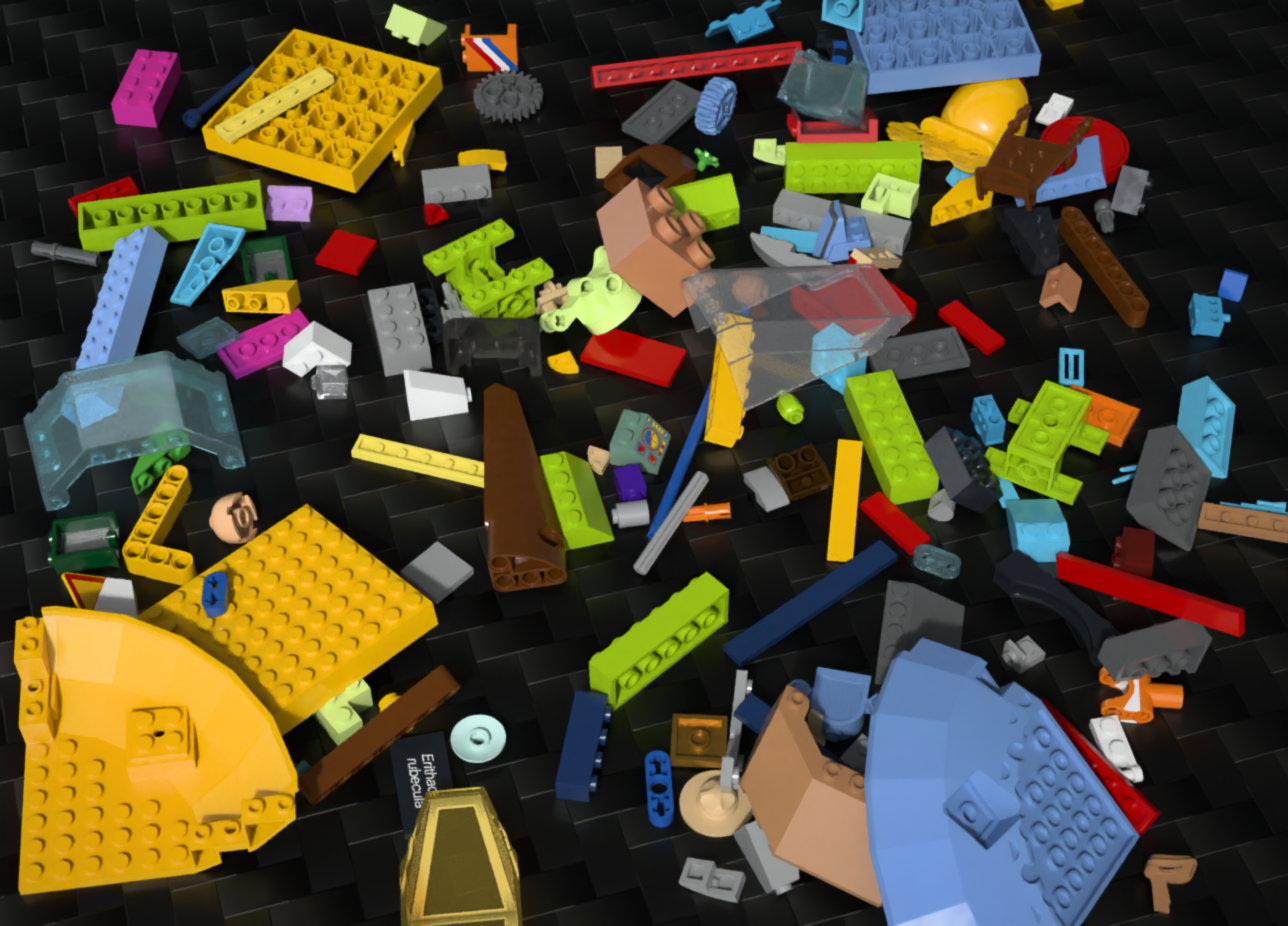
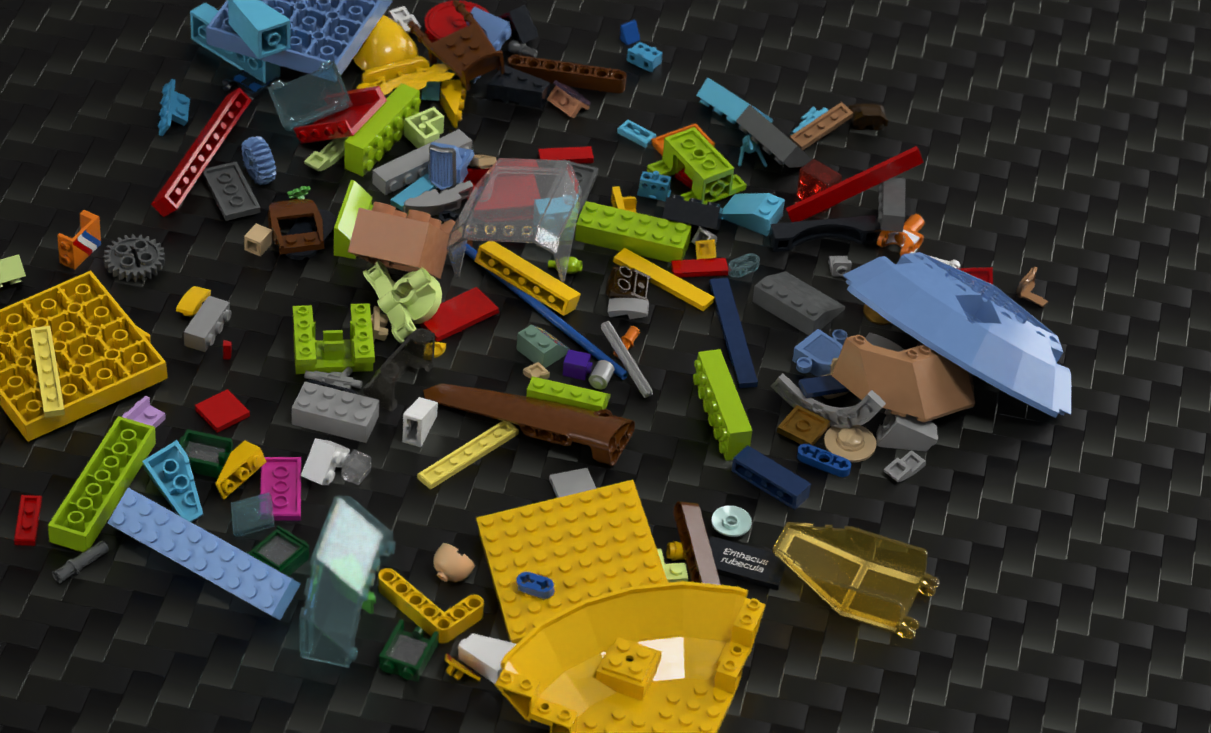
camera: 65 degrees left, 5 degrees down
none -> clear purple piece [554,80,591,105]
none -> yellow panel [611,186,637,213]
none -> yellow plate [695,239,716,259]

